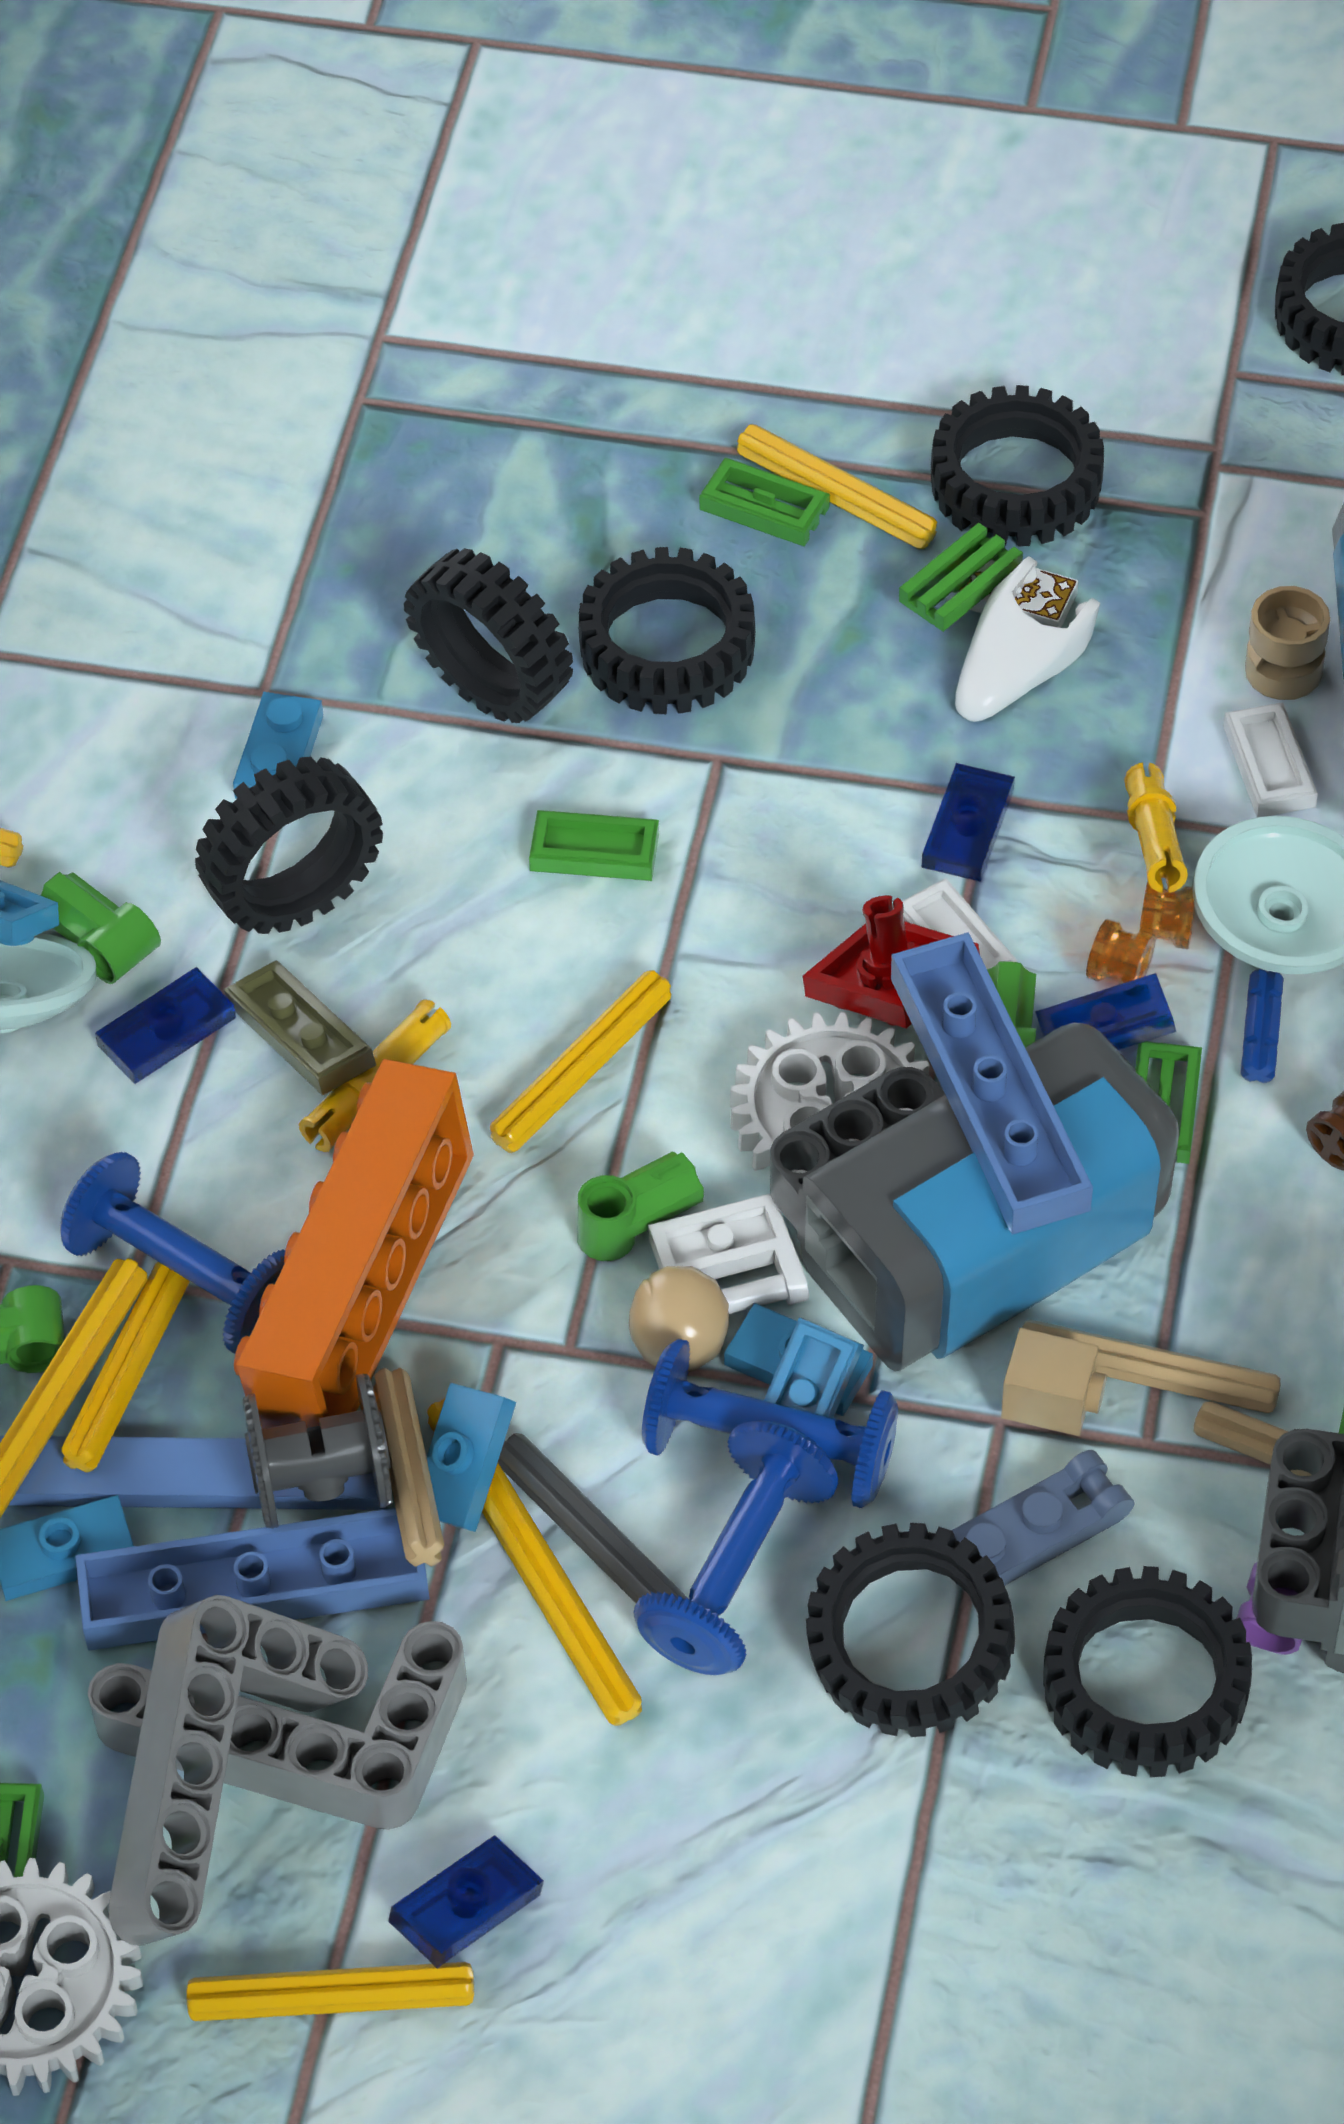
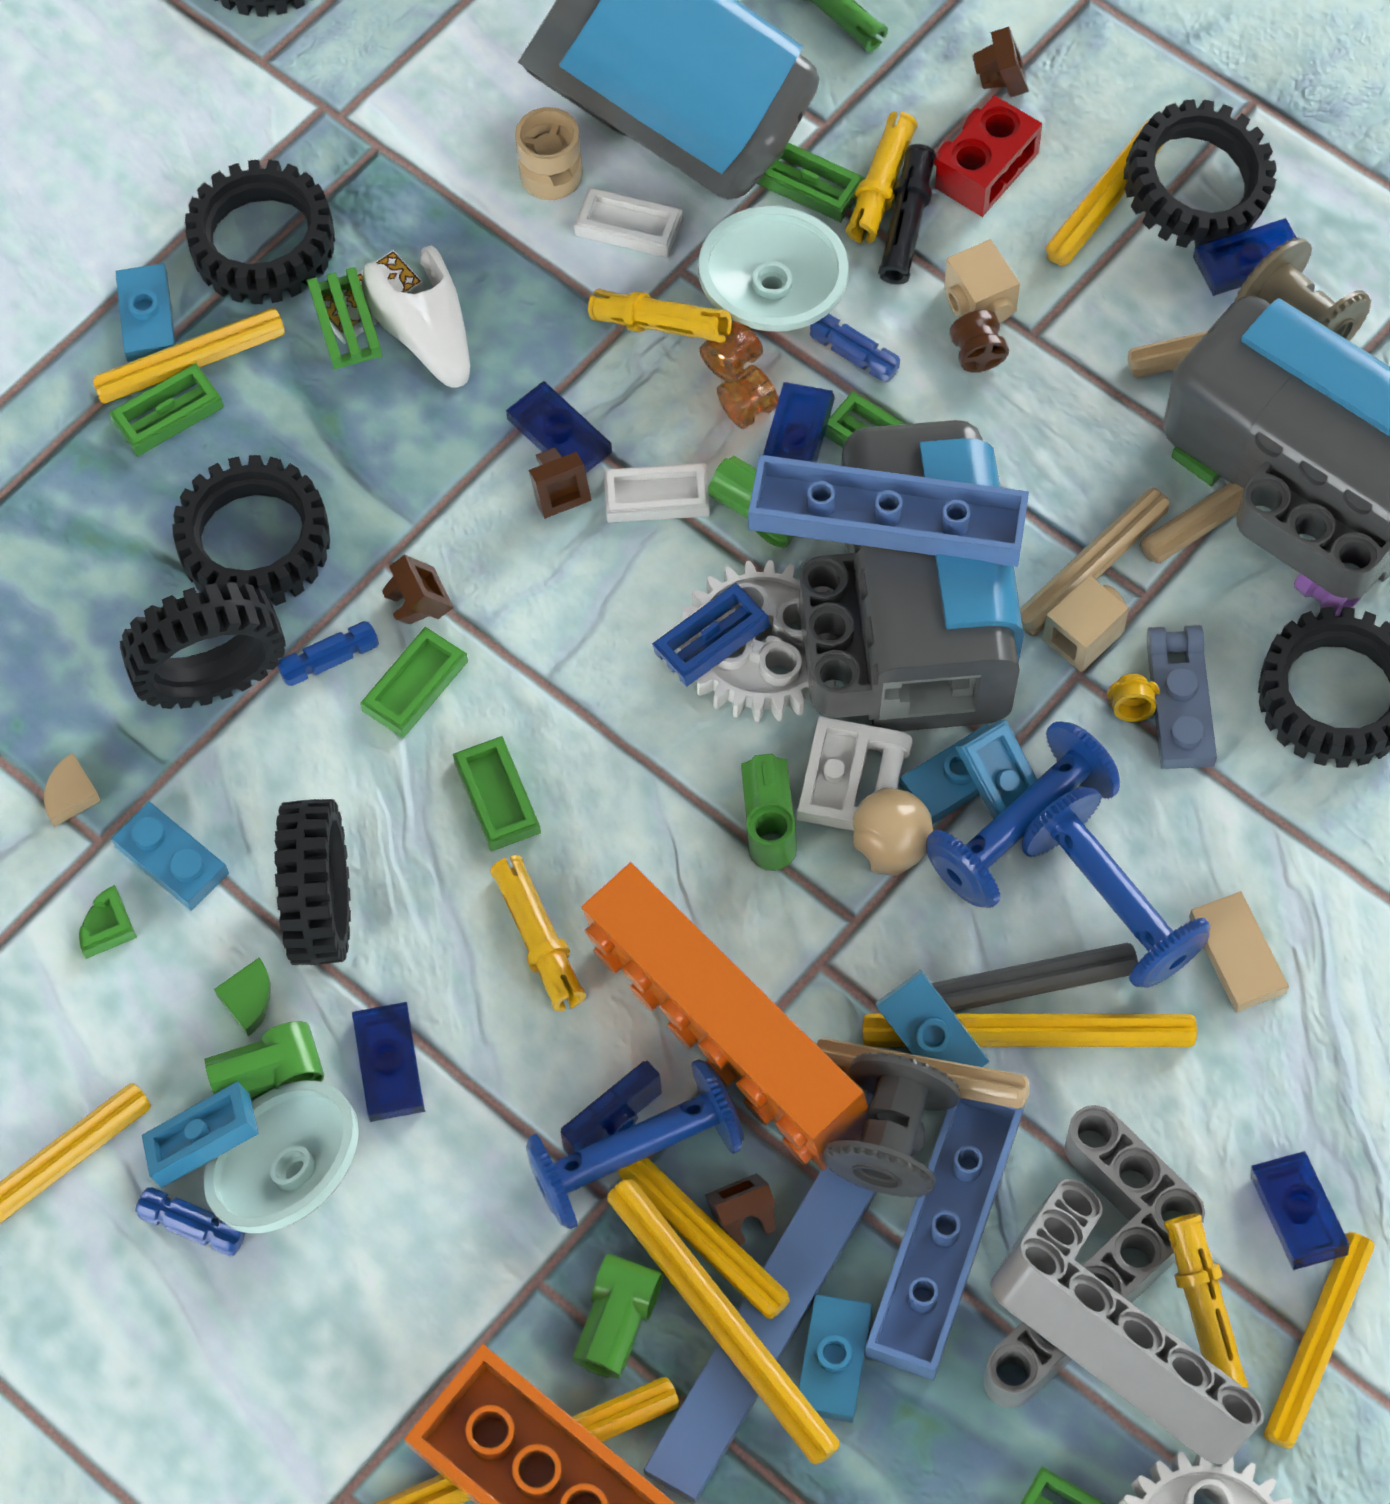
camera: 60 degrees left, 10 degrees up
olive tile [224,960,376,1096] -> none
yellow axle [490,970,671,1153] -> none
red plate [802,895,980,1029] -> none
black tyre [806,1523,1015,1737] -> none
none -> tan tile [44,753,101,827]
none -> bright green tile [79,885,137,959]
none -> dark azure plate [115,263,176,362]
none -> bright green tile [214,957,271,1036]
none -> blue axle [277,621,379,686]
none -> reddish brown tile [382,555,454,624]
none -> bright green tile [452,736,541,852]
none -> reddish brown tile [529,447,592,519]
none -> clear blue plate [560,1060,662,1155]
none -> blue tile [652,583,771,687]
none -> reddish brown tile [705,1173,776,1246]
none -> yellow plate [1107,674,1160,722]
none -> yellow pin [1164,1213,1249,1389]
none -> tan tile [1189,891,1289,1013]

